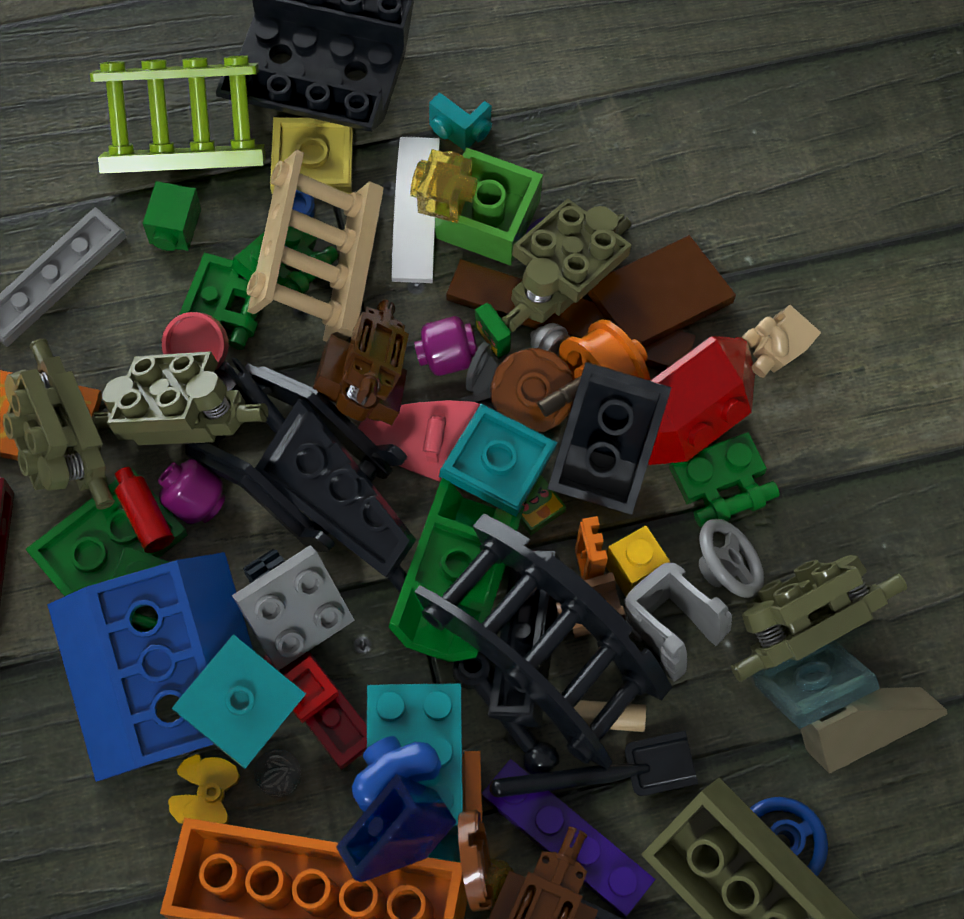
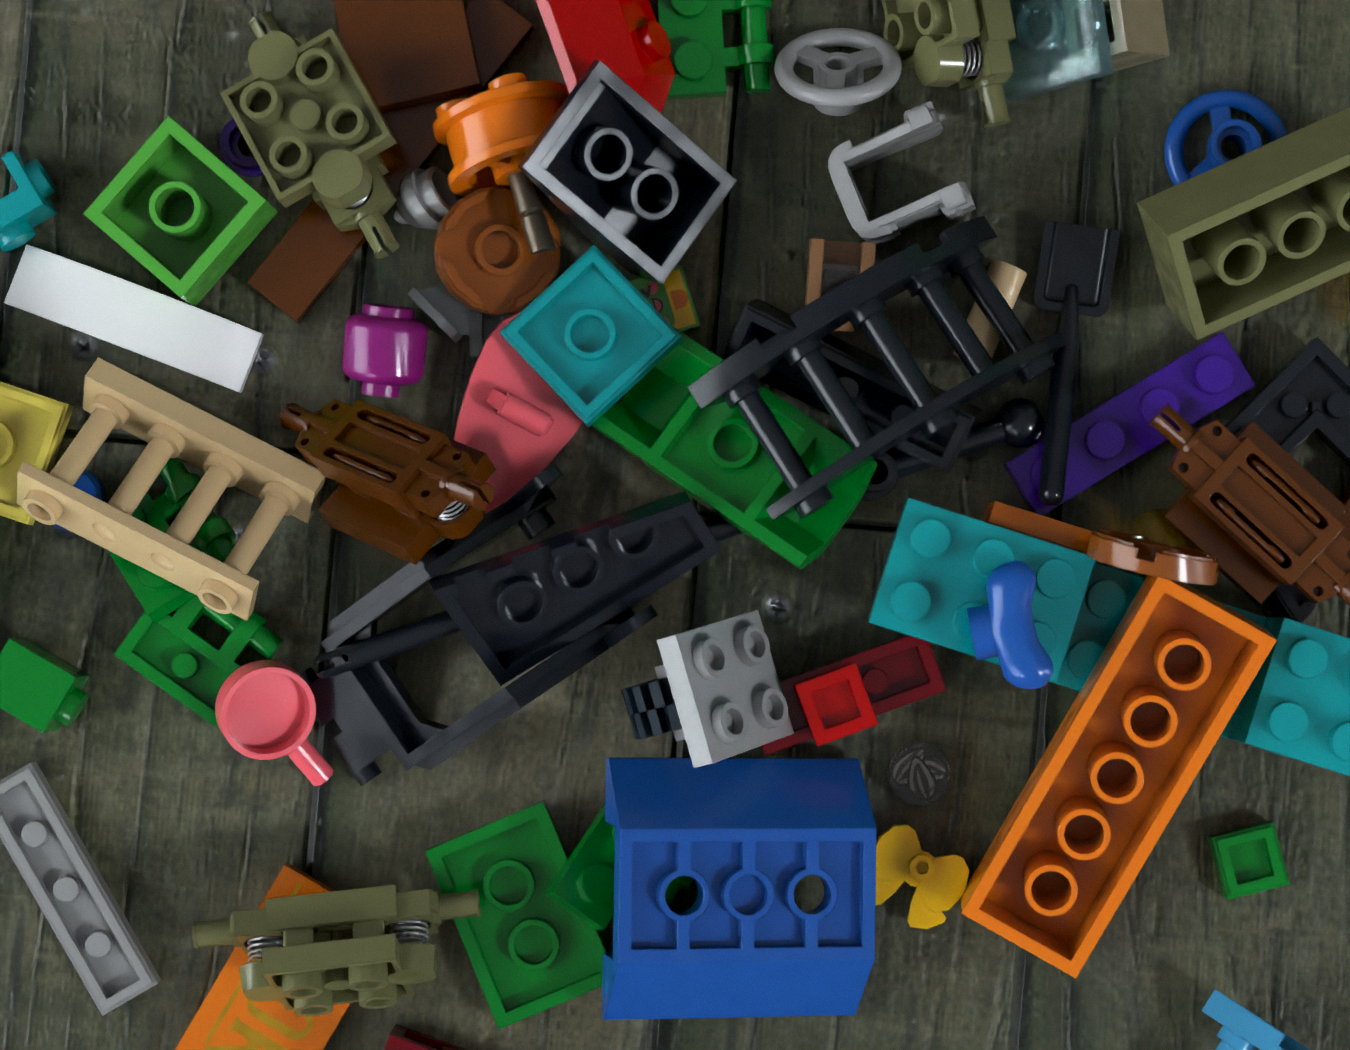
camera: 65 degrees left, 20 degrees up
olive piece [92,351,268,445] -> none
red cylinder [115,467,174,553] -> none
magenta head [158,459,225,525] -> none
teal plate [171,634,306,769] -> none
clear blue slope [336,774,456,883] -> none
clear yellow brick [410,149,478,223] -> none
green tile [475,302,511,359] -> none
orange tile [575,516,608,580] -> none
yellow brick [606,525,670,597] -> none

